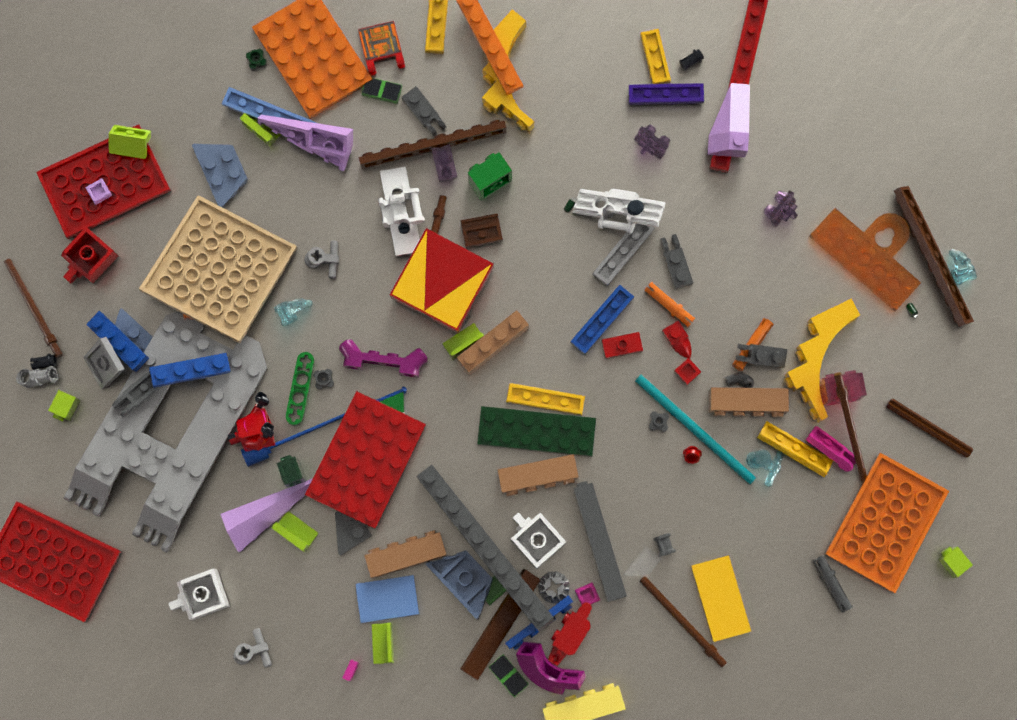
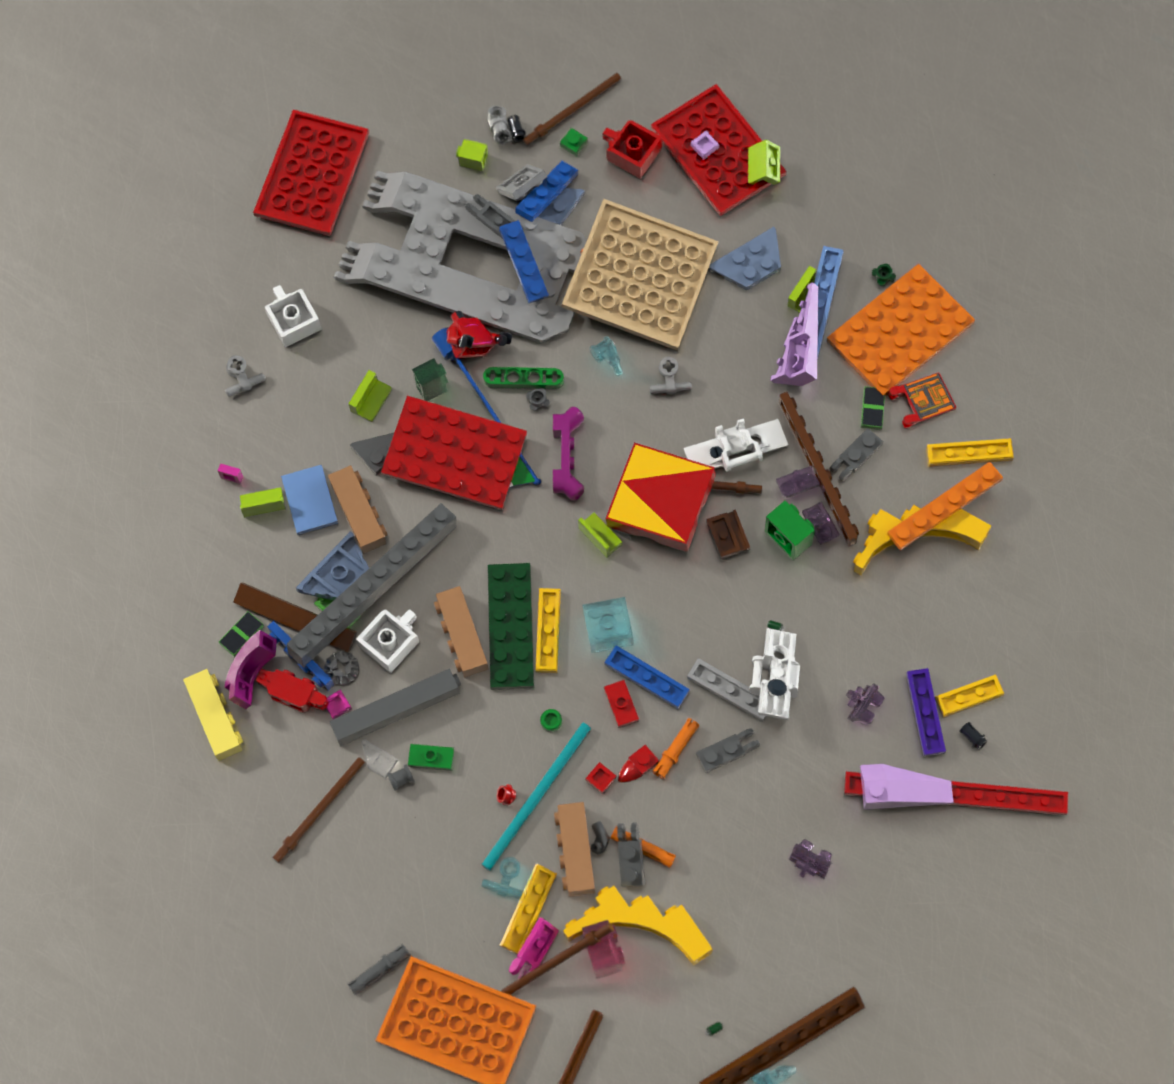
camera: 85 degrees right, 10 degrees down
lavender wedge [221,479,312,552] -> none
medium nougat brick [457,310,529,376] -> none
dark grey plate [649,411,669,432] -> none
yellow tile [691,555,752,642] -> none
clear orange plate [809,208,921,311] -> none
none -> green plate [408,744,454,771]
none -> green tile [540,709,562,732]
none -> green plate [560,128,588,156]
none -> clear light blue brick [582,597,634,653]
none -> clear purple hips [802,502,839,545]

